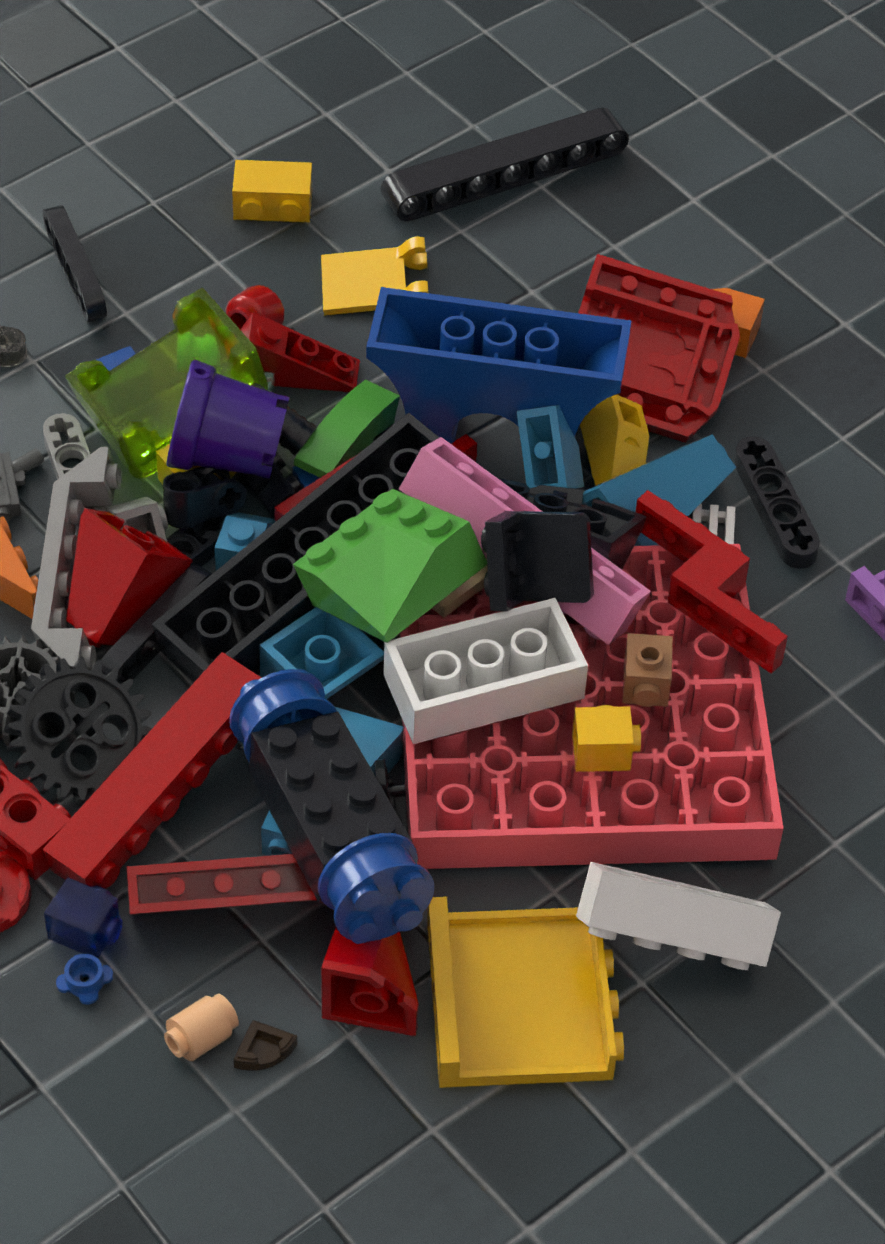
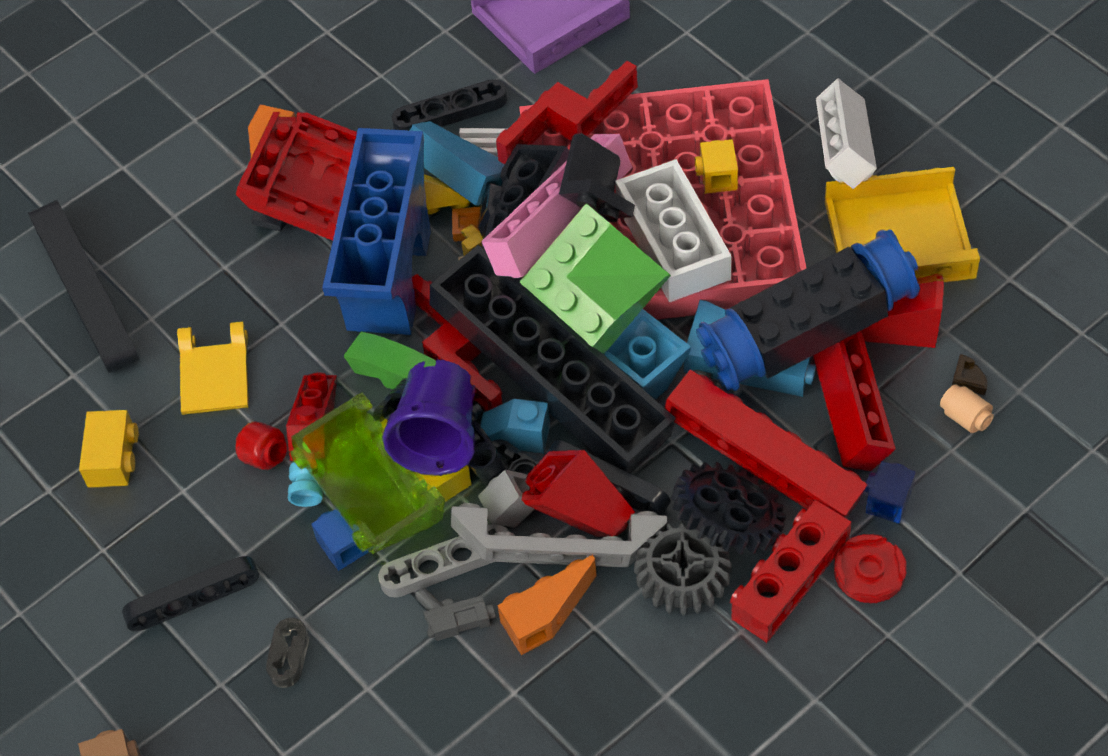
camera: 85 degrees left, 5 degrees up
blue plate [56,954,113,1005] -> none
dark azure slope [516,405,584,489] -> none
medium nougat brick [622,633,673,707] -> none

